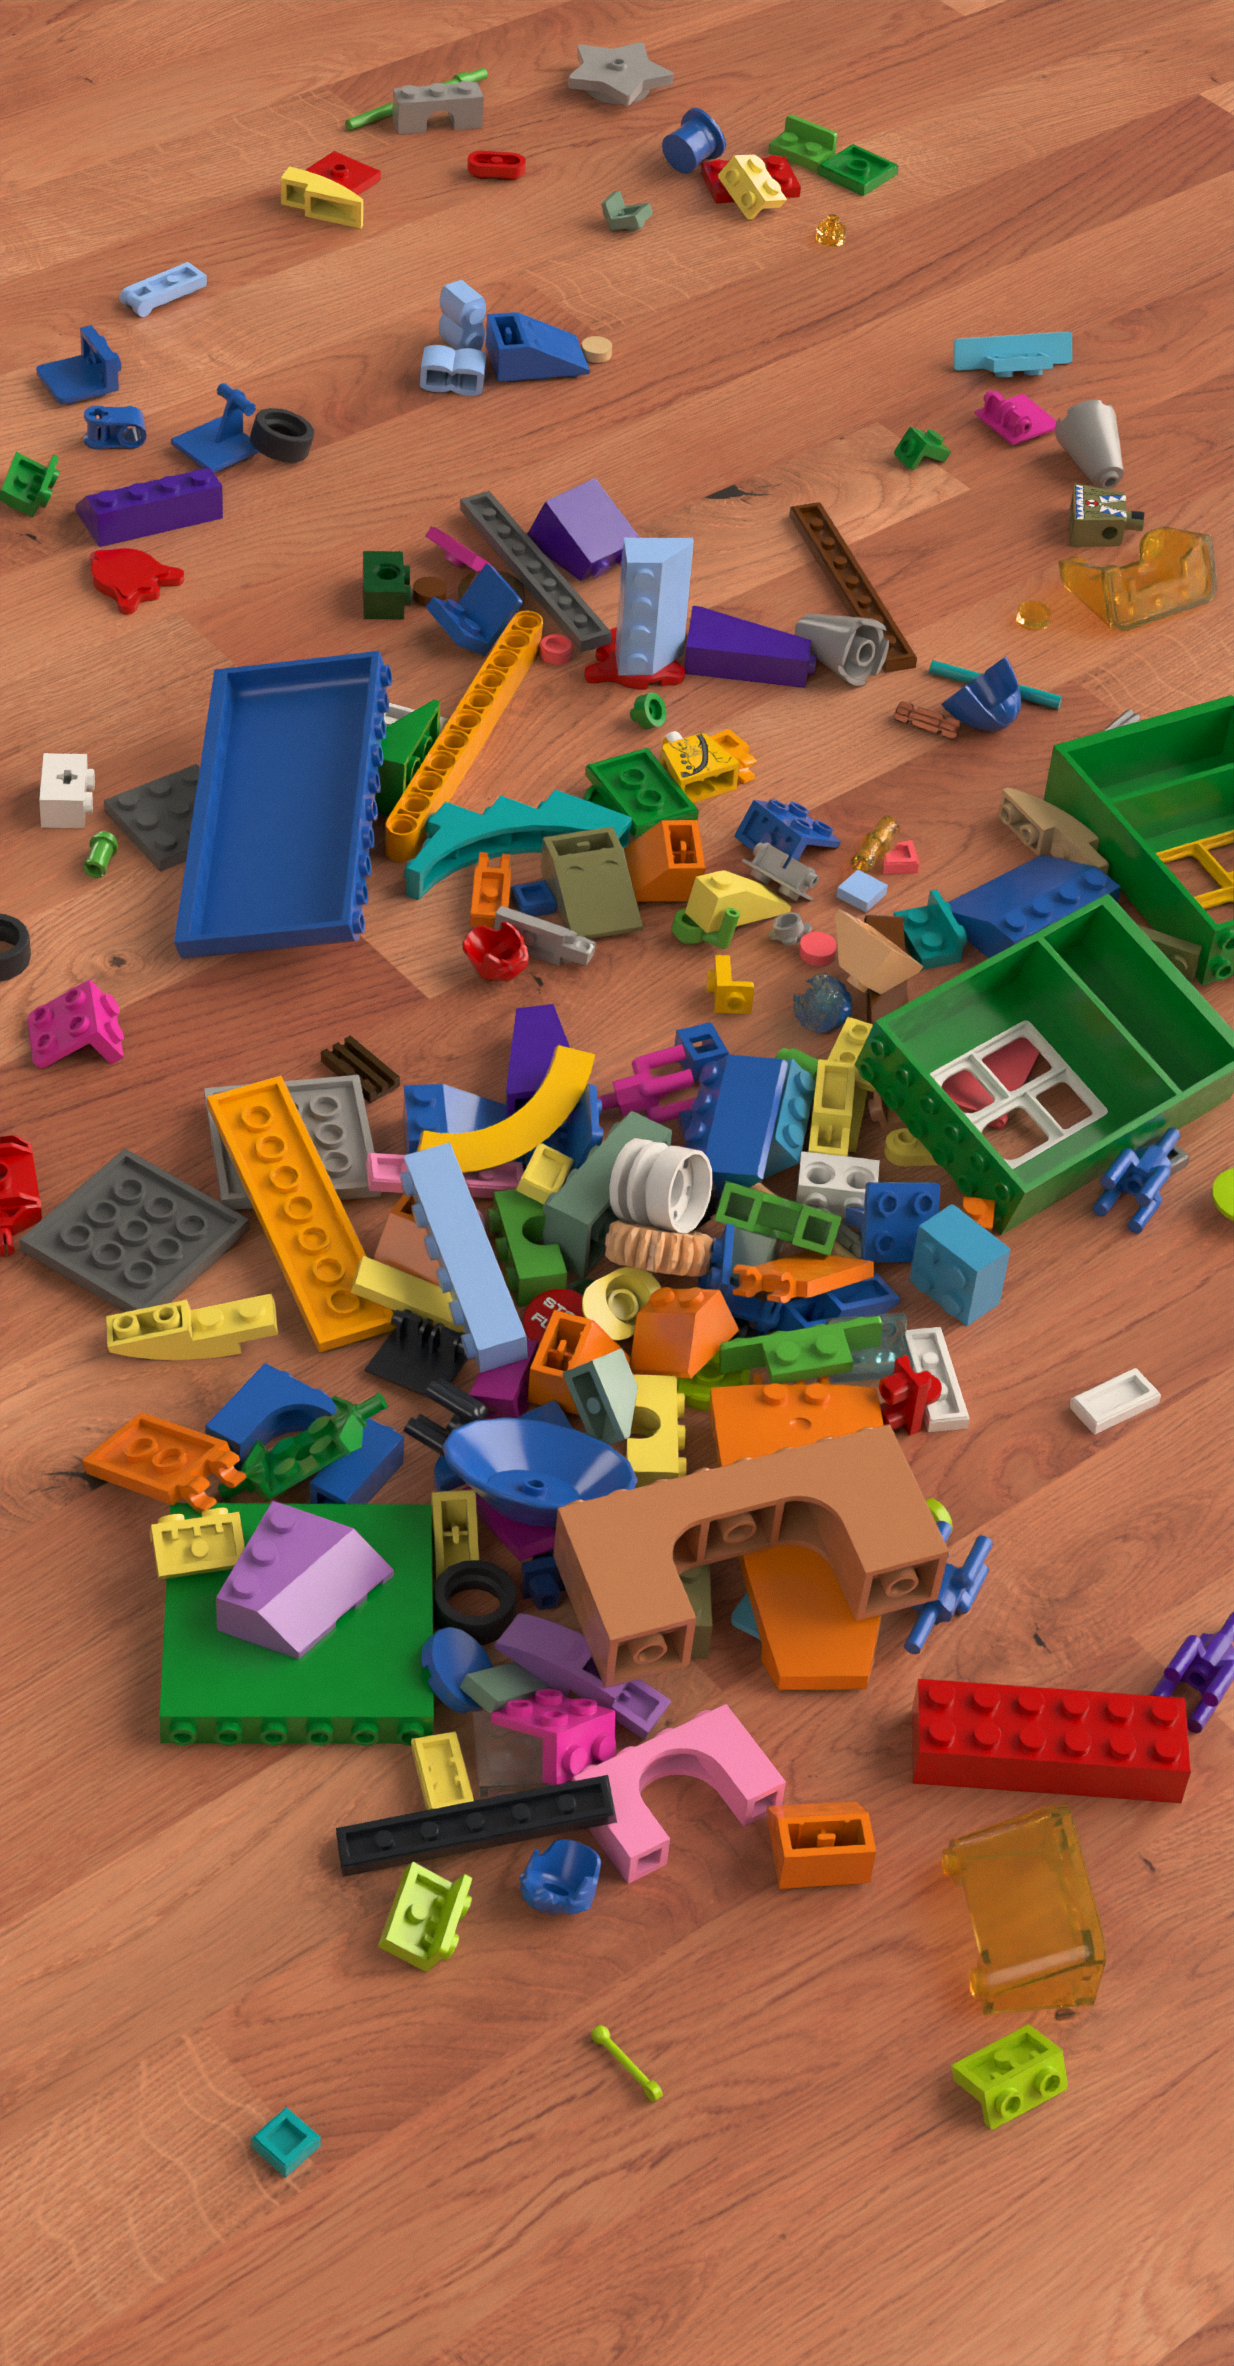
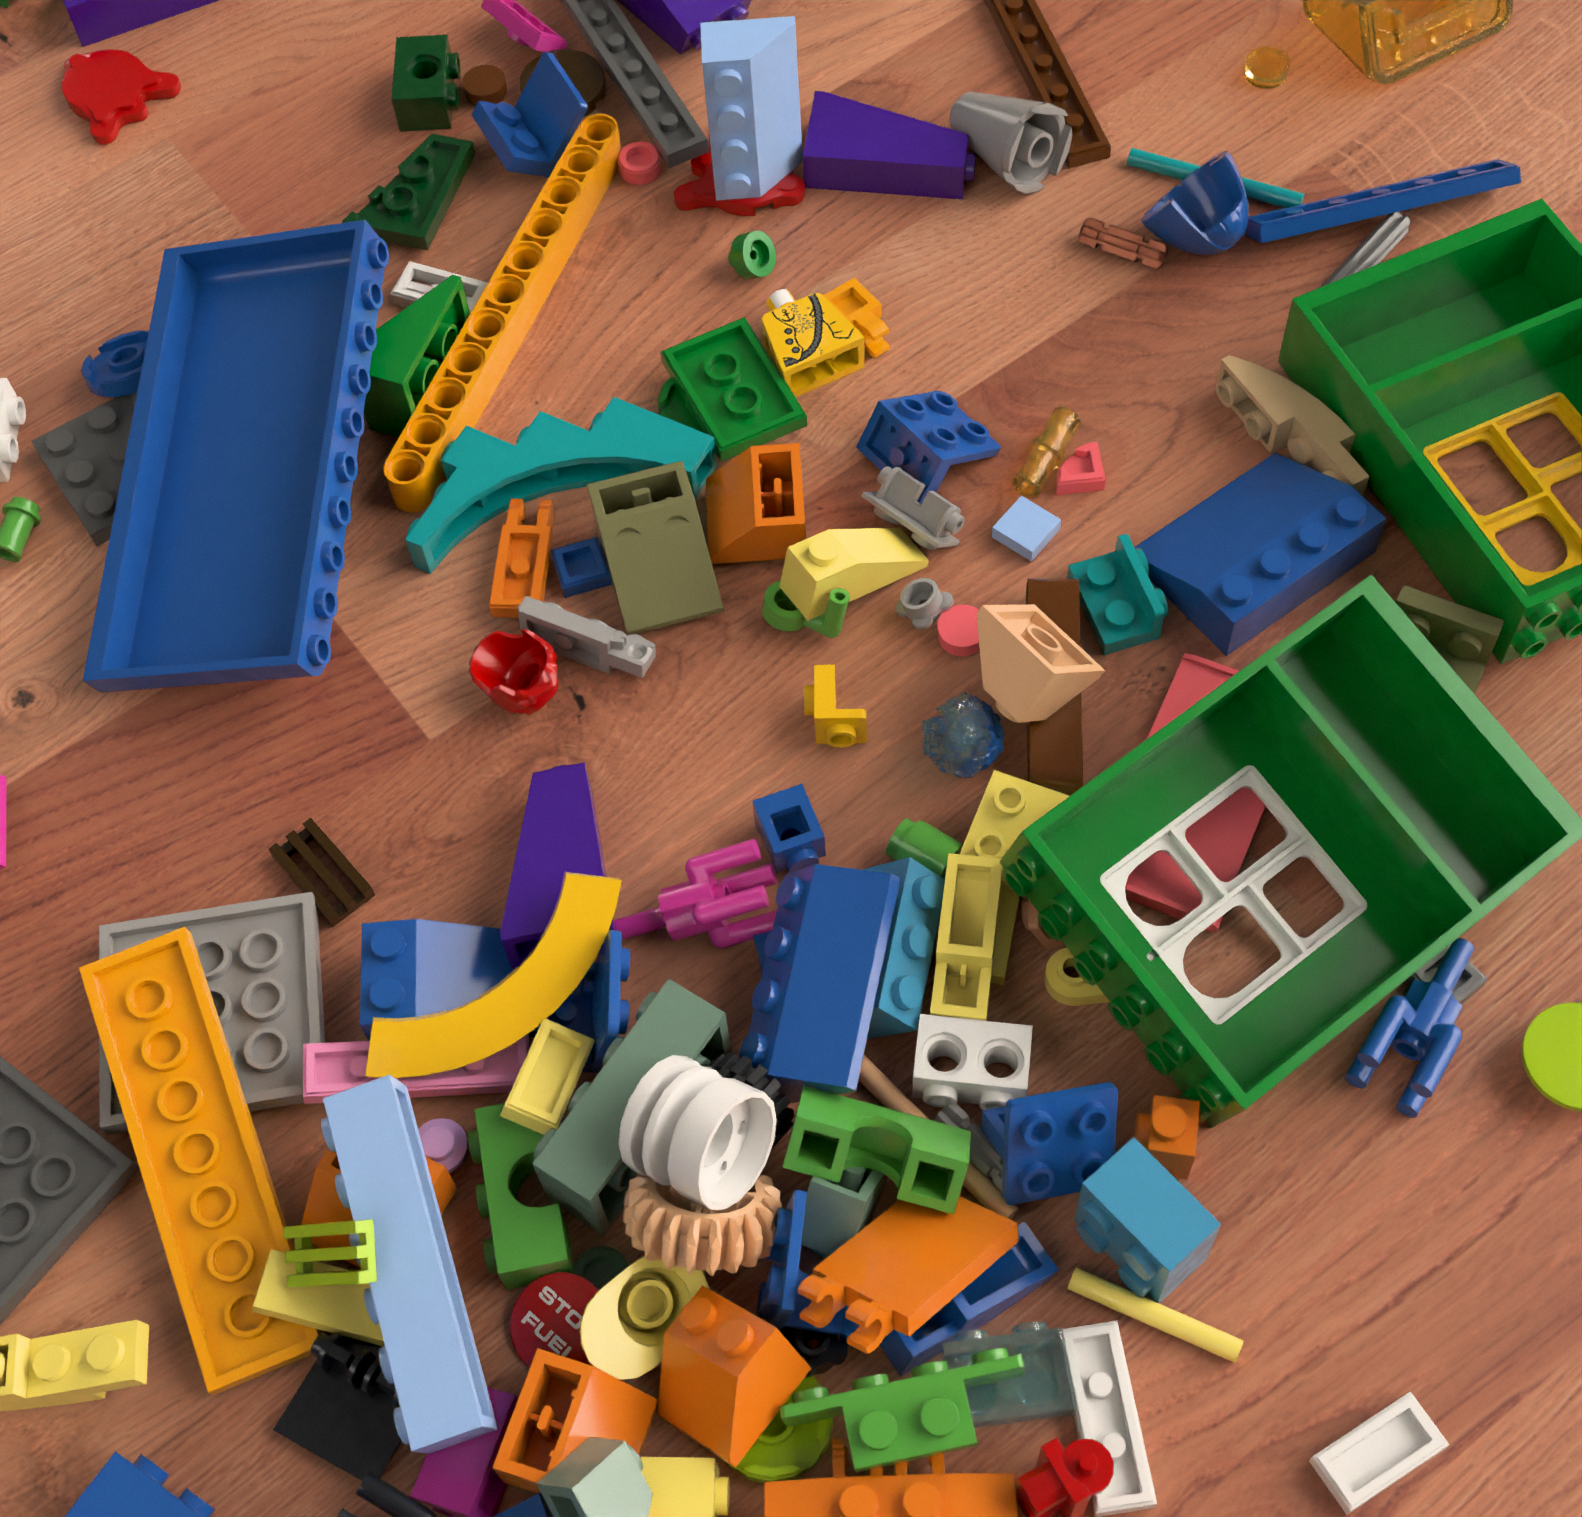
camera: 10 degrees right, 15 degrees up
none -> blue tile [81,330,149,397]
none -> lime tile [284,1219,377,1288]
none -> dark green wing [342,134,475,250]
none -> light yellow bar [1067,1267,1244,1363]
none -> blue tile [1245,159,1521,243]

